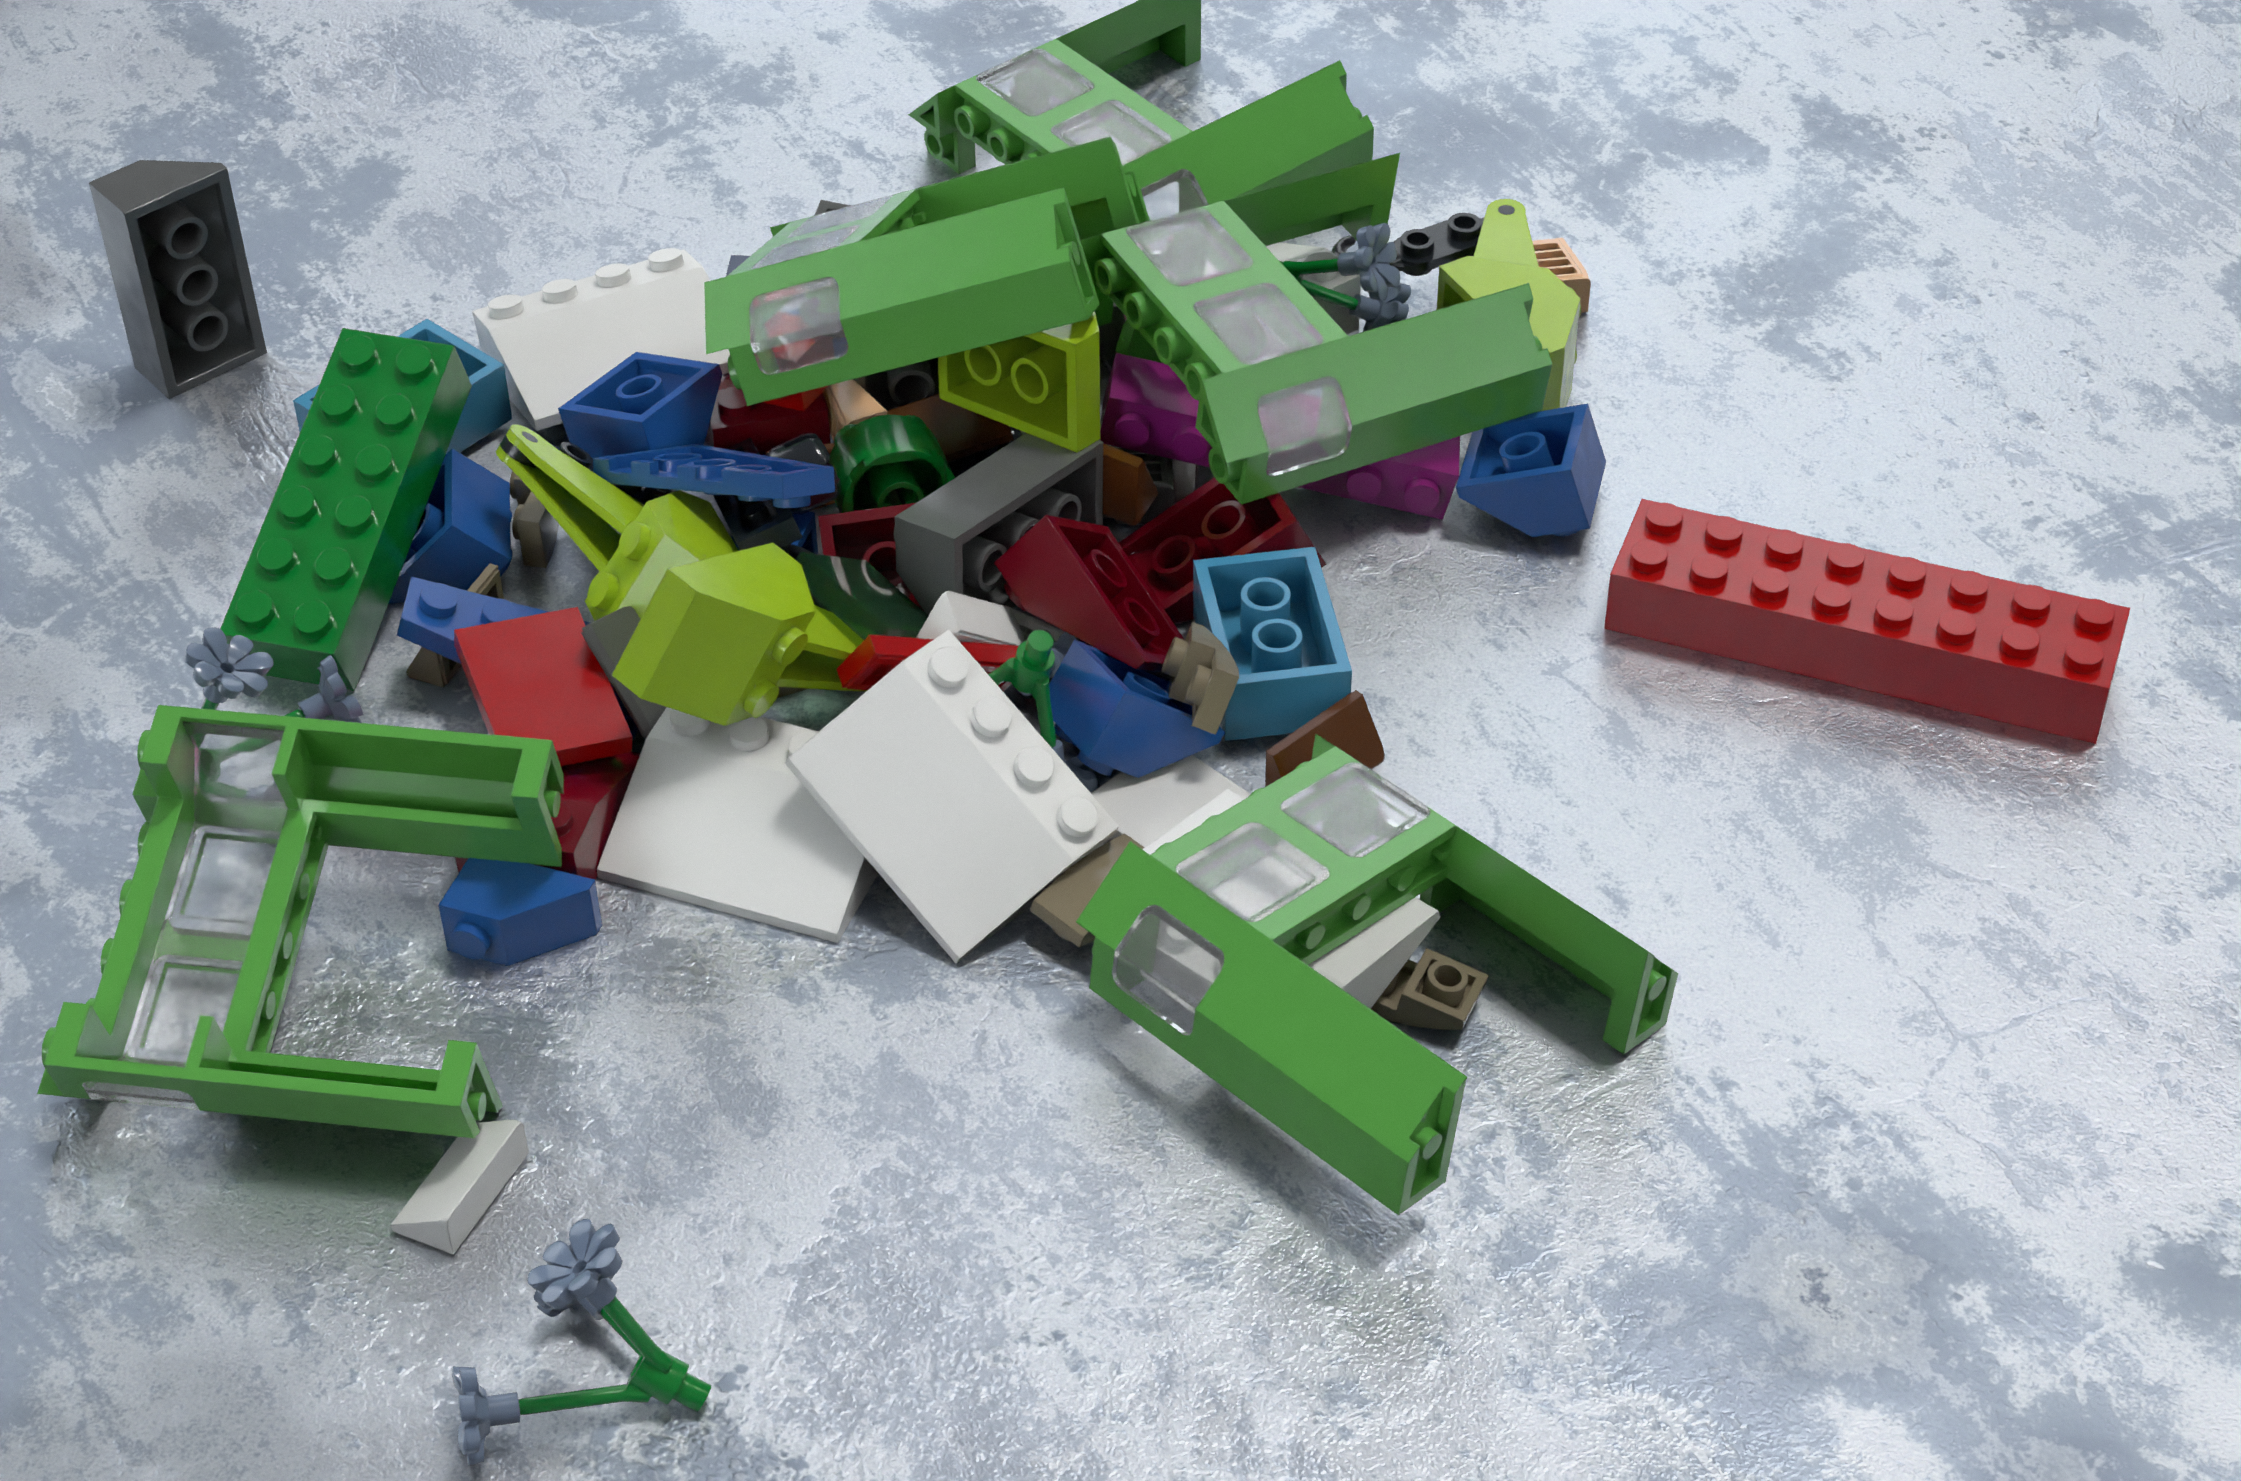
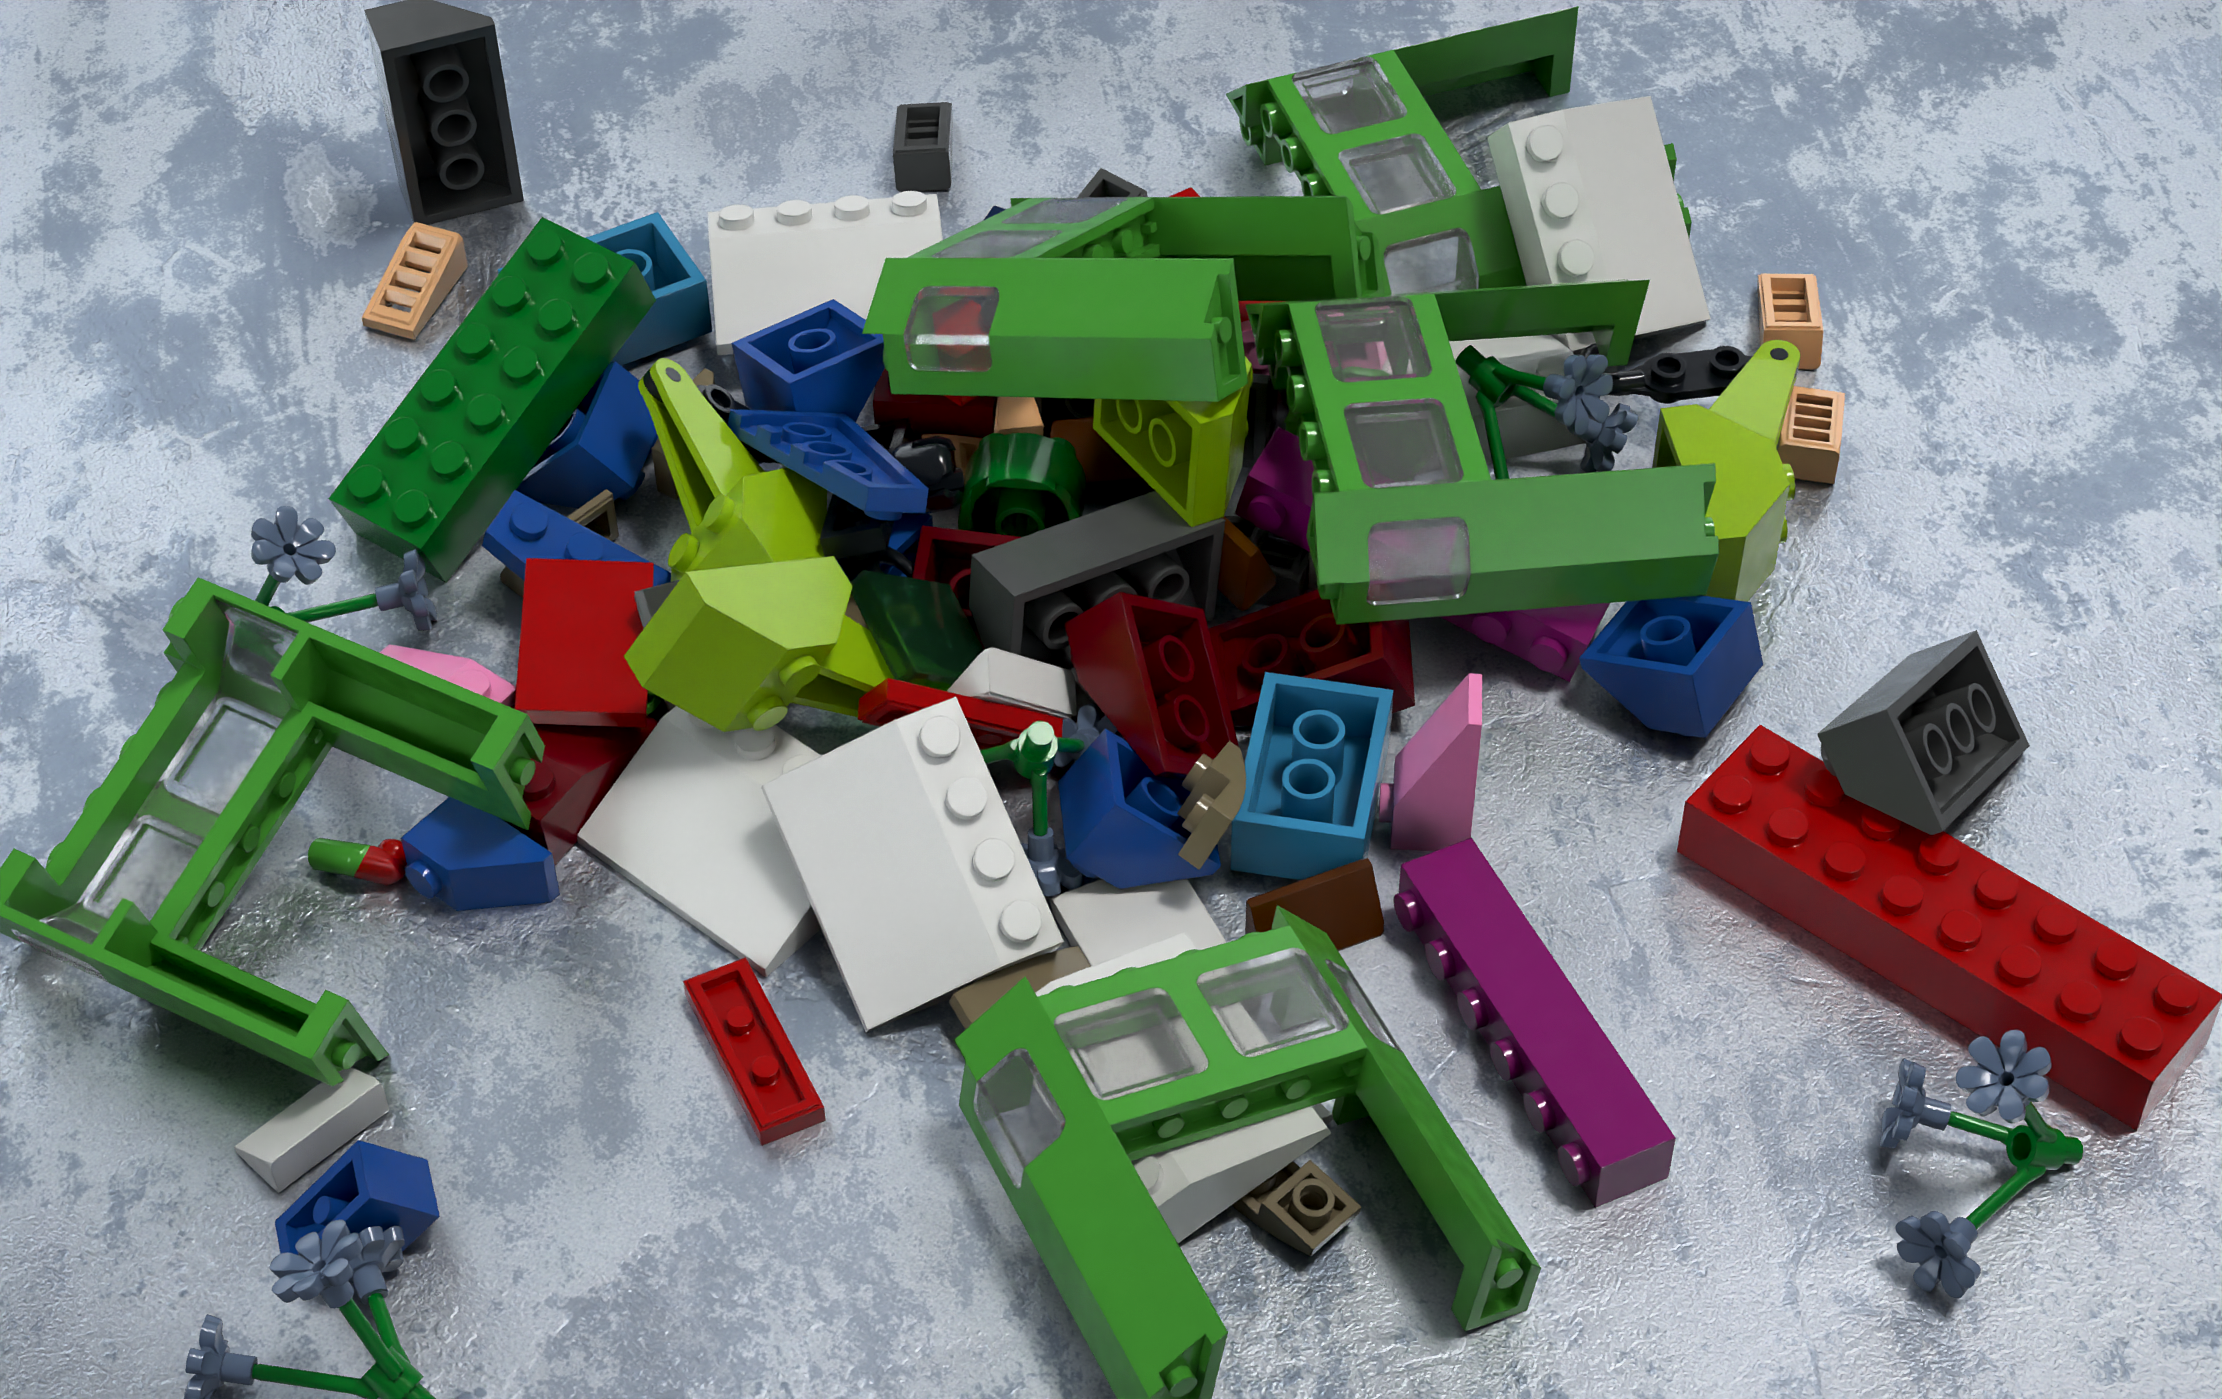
camera: 20 degrees right, 5 degrees up
none -> blue slope [275,1140,440,1255]
none -> arm [308,838,408,886]
none -> light nougat slope [362,222,468,340]
none -> red tile [683,957,826,1146]
none -> dark grey slope [893,102,953,192]
none -> bright pink slope [1379,673,1482,851]
none -> magenta brick [1393,838,1676,1208]
none -> white slope [1487,96,1711,355]
none -> light nougat slope [1757,273,1823,370]
none -> dark grey slope [1817,630,2030,835]
none -> sand blue plant [1880,1030,2083,1298]

